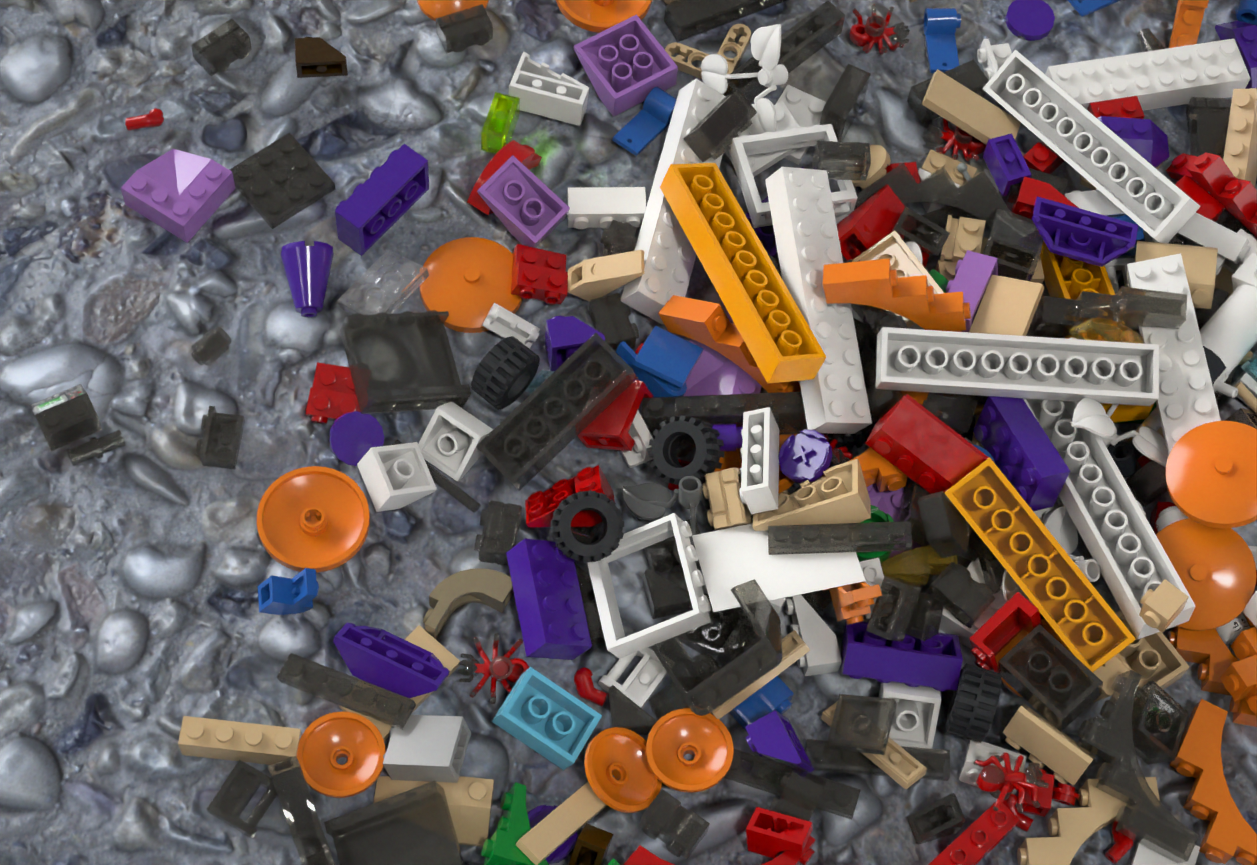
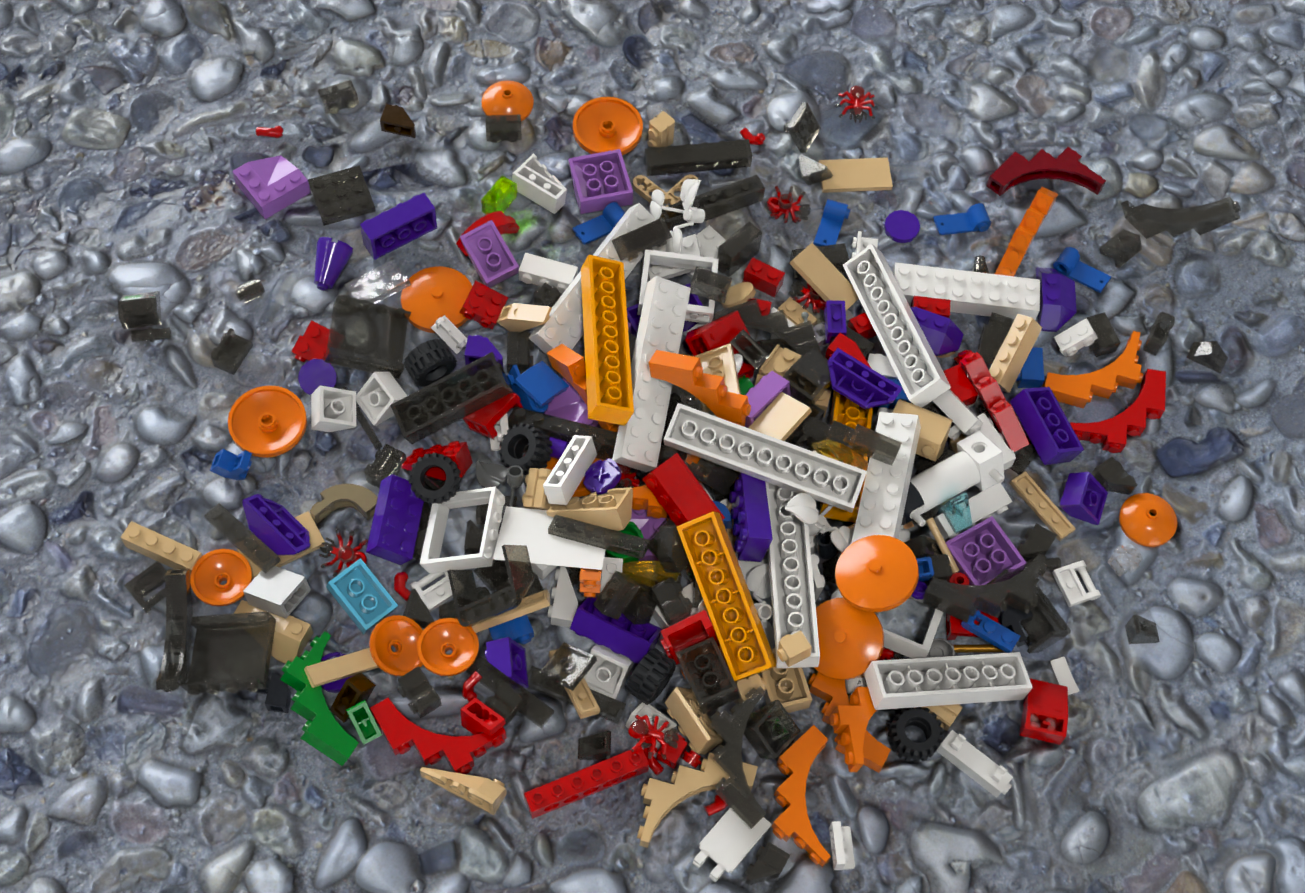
camera: 20 degrees right, 0 degrees up
none -> red arm [462,671,483,702]
none -> red brick [742,257,785,298]

